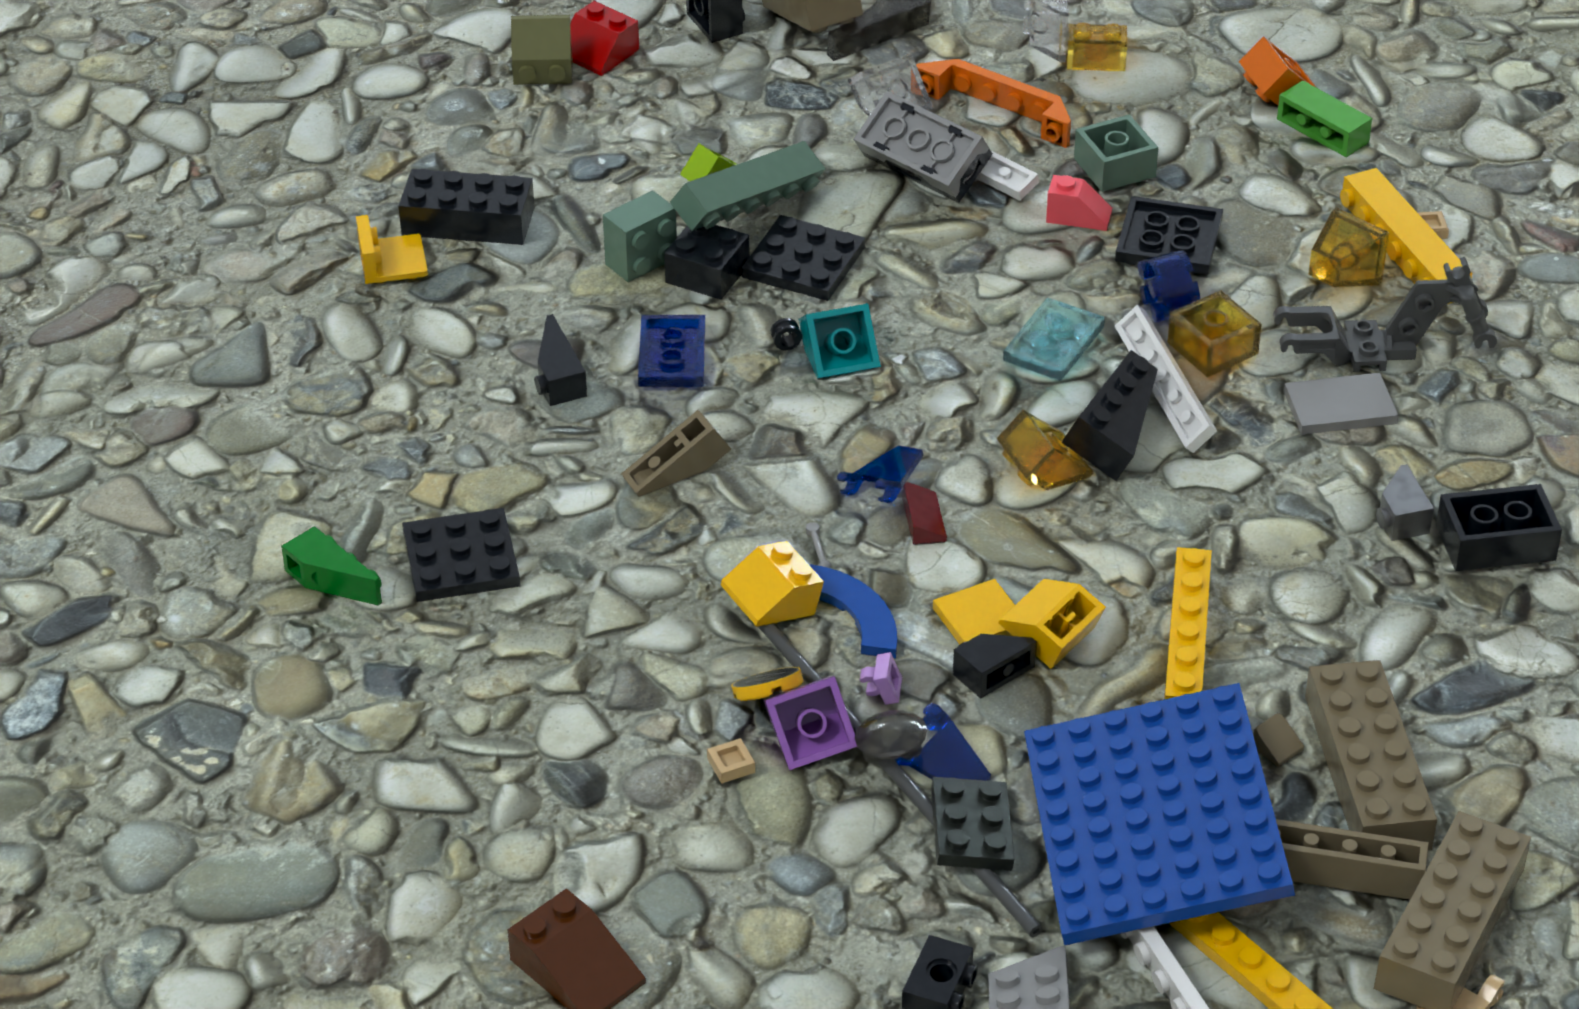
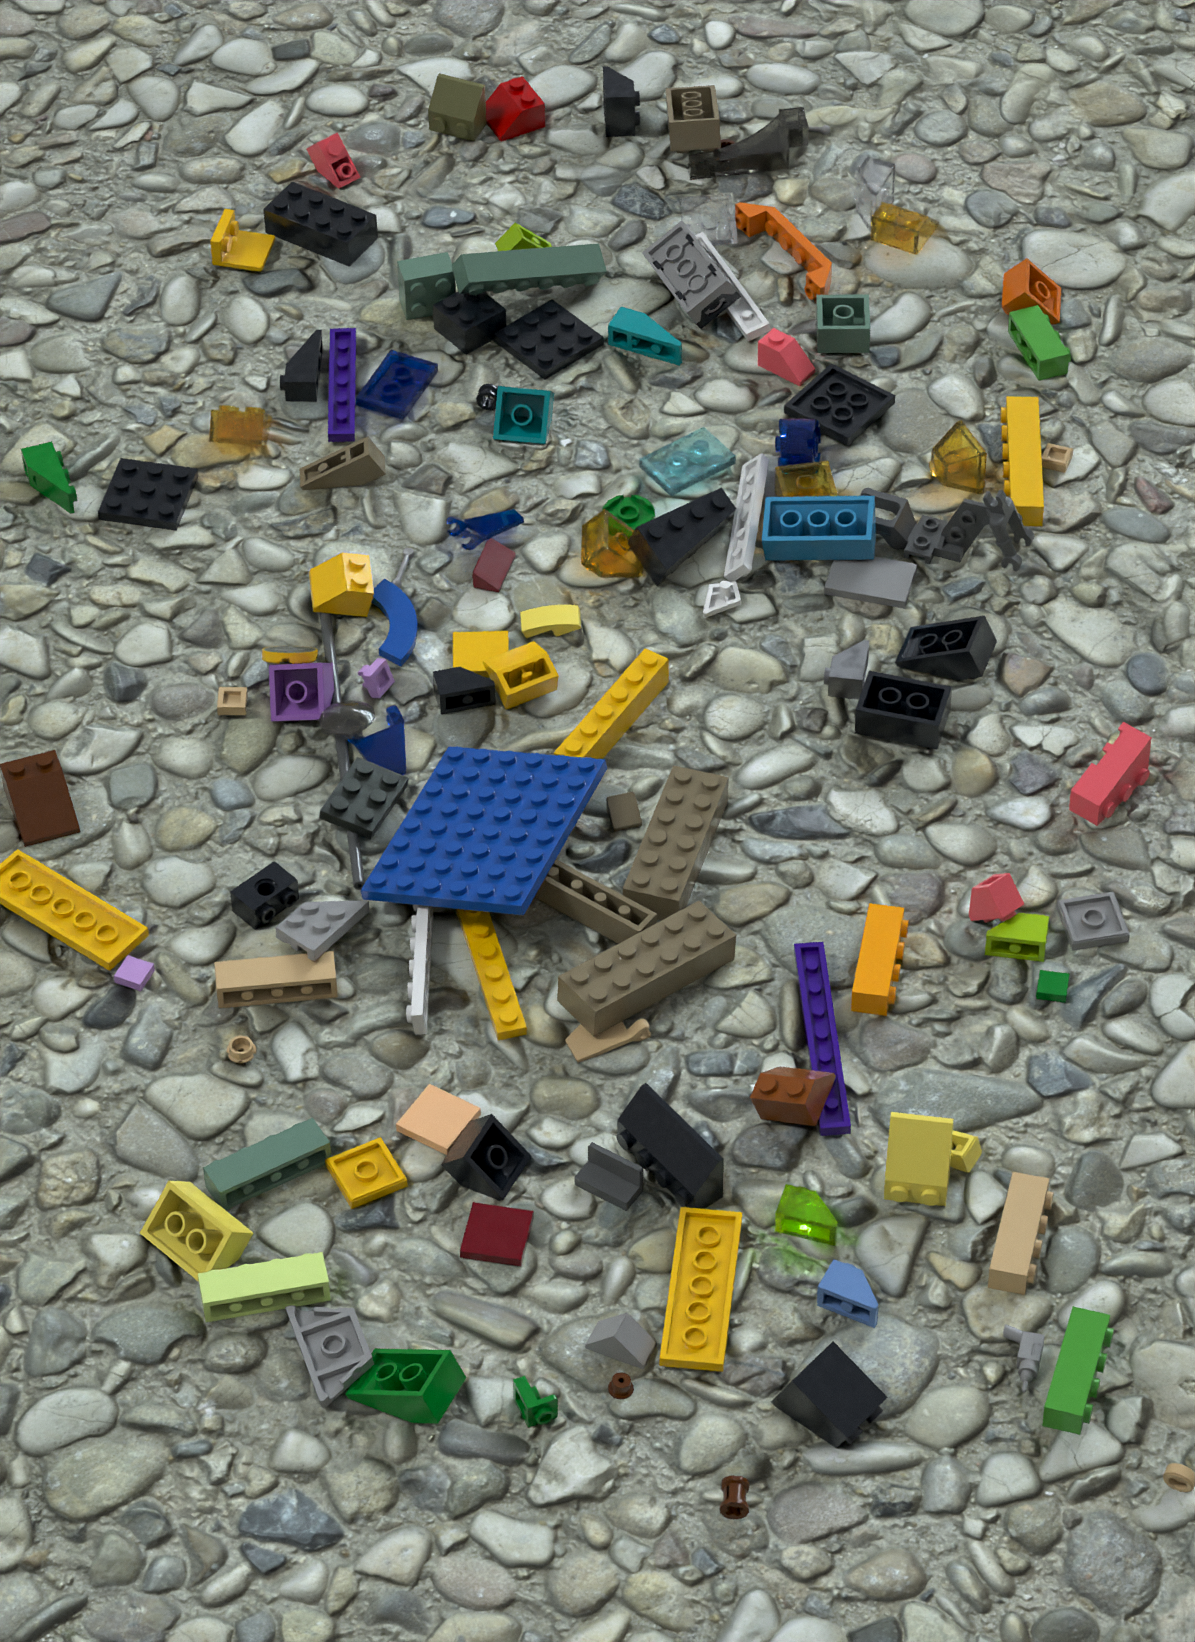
camera: 25 degrees right, 5 degrees up
none -> clear yellow slope [209,405,272,446]
none -> coral slope [306,132,361,189]
none -> dark purple plate [328,328,356,442]
none -> light yellow slope [520,605,581,639]
none -> green tile [601,494,655,538]
none -> teal slope [608,306,682,366]
none -> white piece [703,581,741,618]
none -> dark azure slope [762,496,876,561]
none -> black slope [895,615,997,680]

